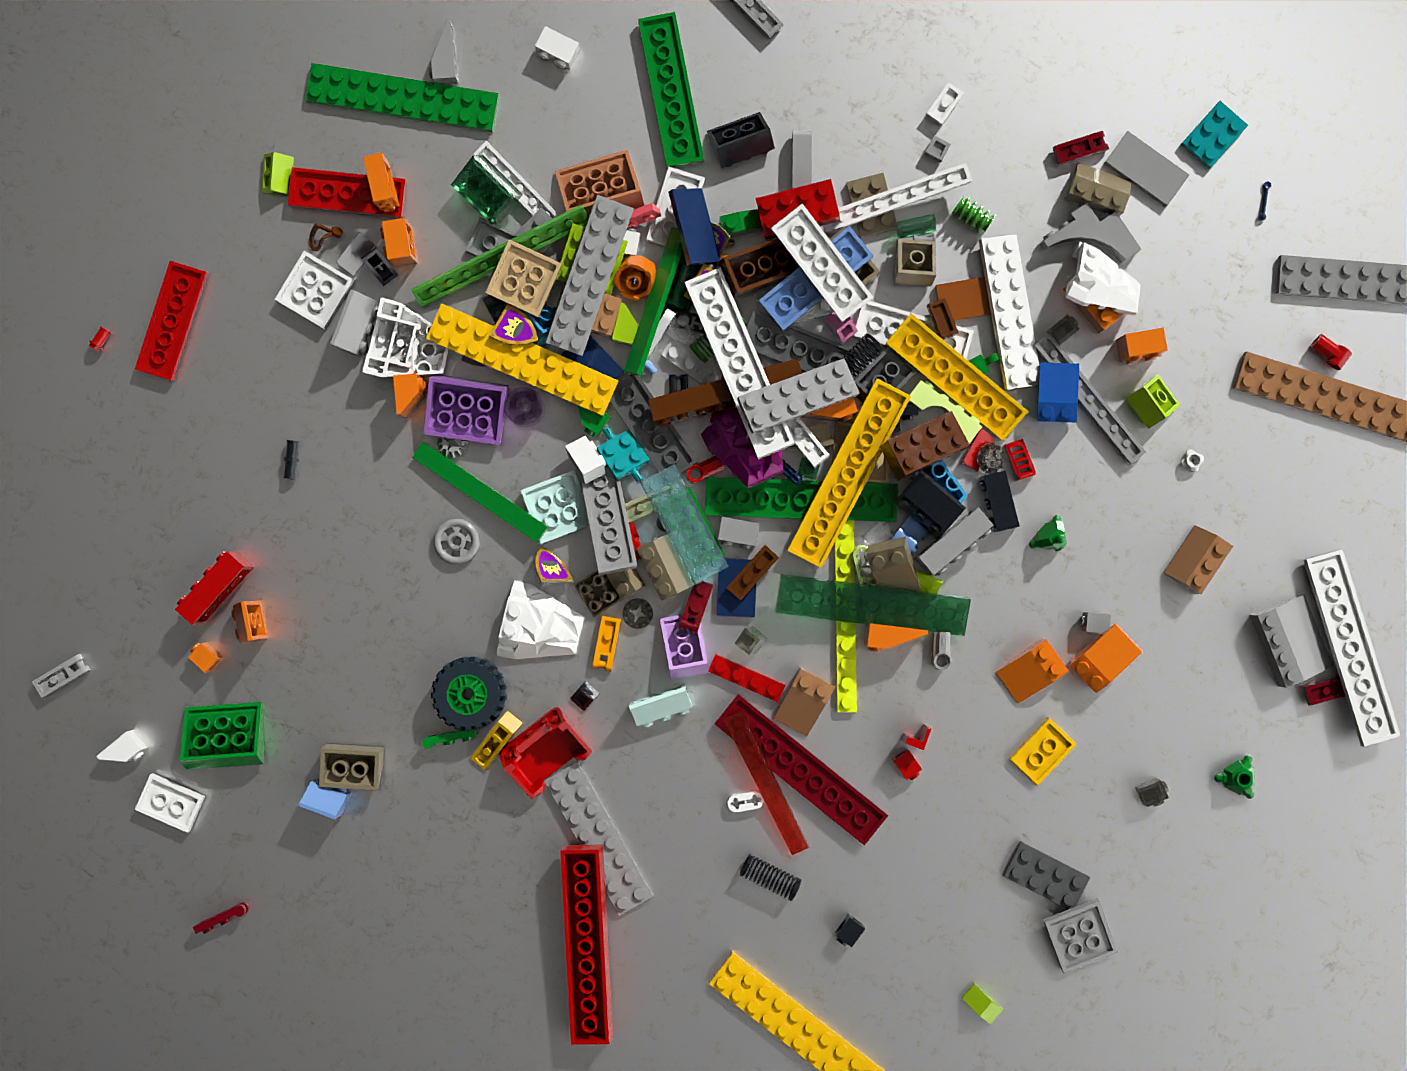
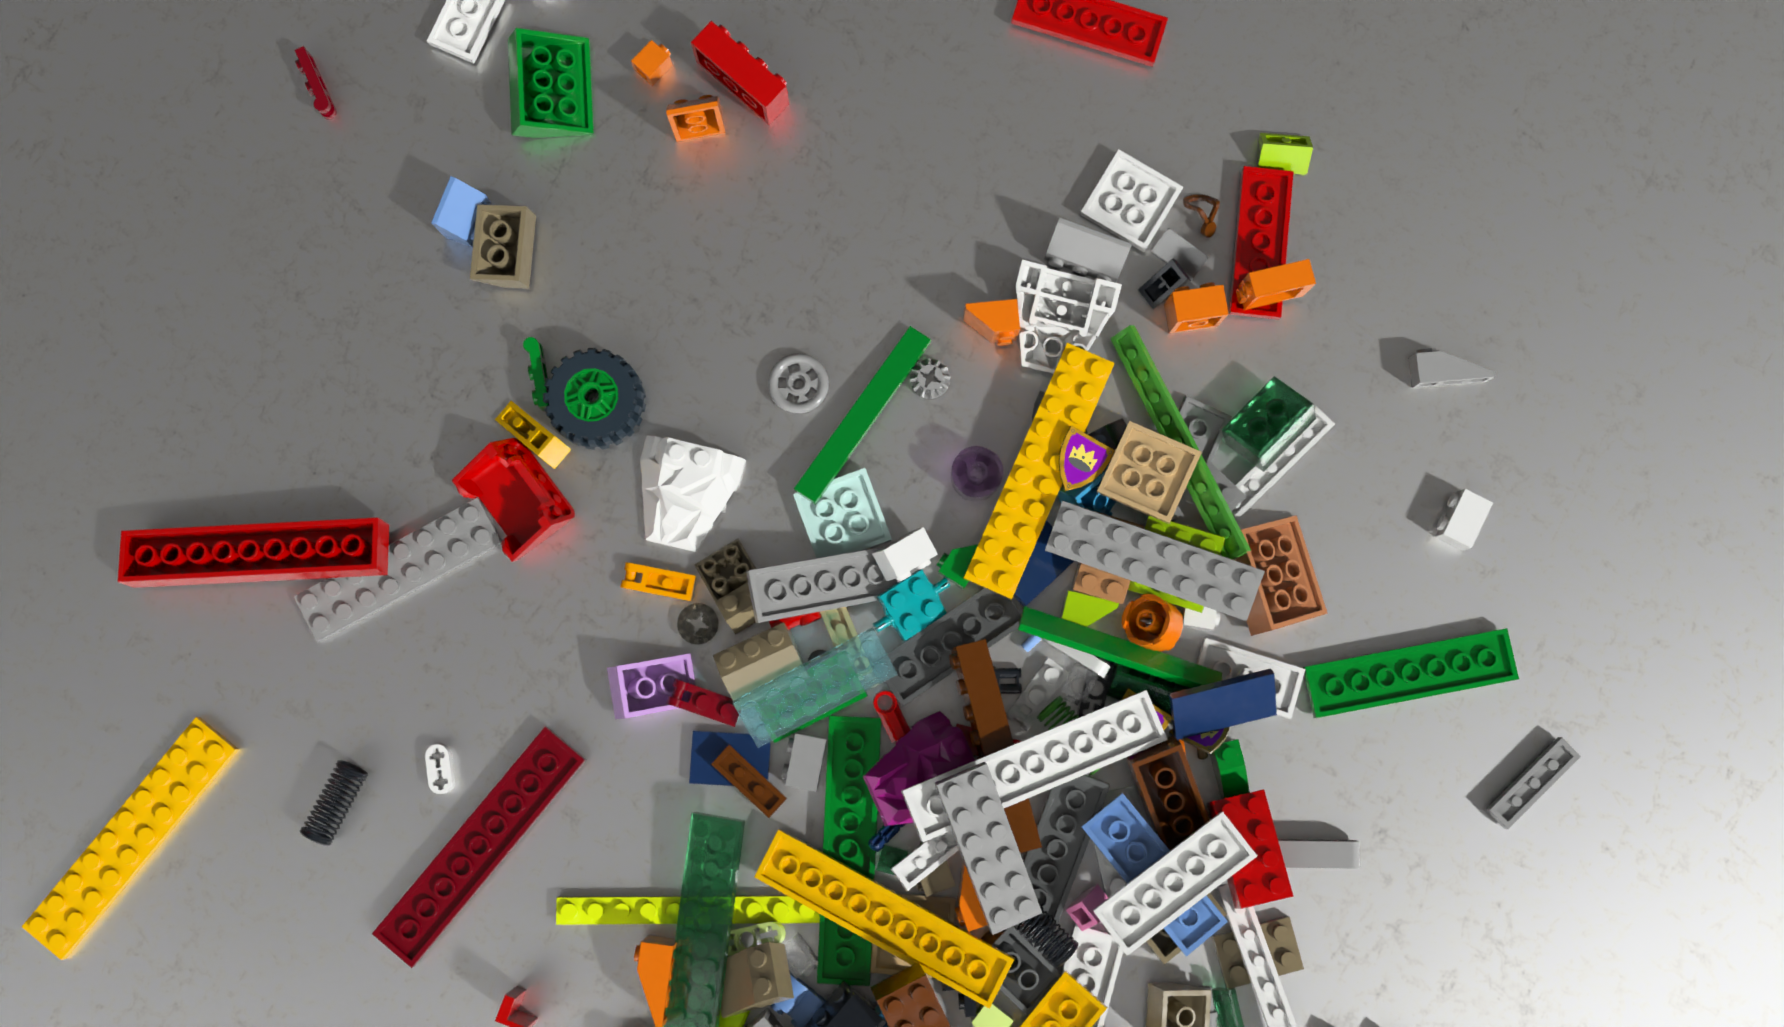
camera: 85 degrees right, 5 degrees down
black pin [283,440,299,479] -> none
green plate [305,63,499,132] -> none
medium lavender slope [424,375,509,445] -> none
shield [535,546,573,587] -> none
black slope [570,681,599,711] -> none
coral plate [627,203,661,229] -> none
light aqua slope [629,685,692,728] -> none
black slope [707,112,775,168] -> none
red plate [708,654,786,702] -> none
clear red tile [723,710,810,855] -> none
clear smoke brick [735,626,767,655] -> none
medium nougat slope [773,668,835,736] -> none
black brick [835,913,866,947] -> none
red brick [891,749,922,780] -> none

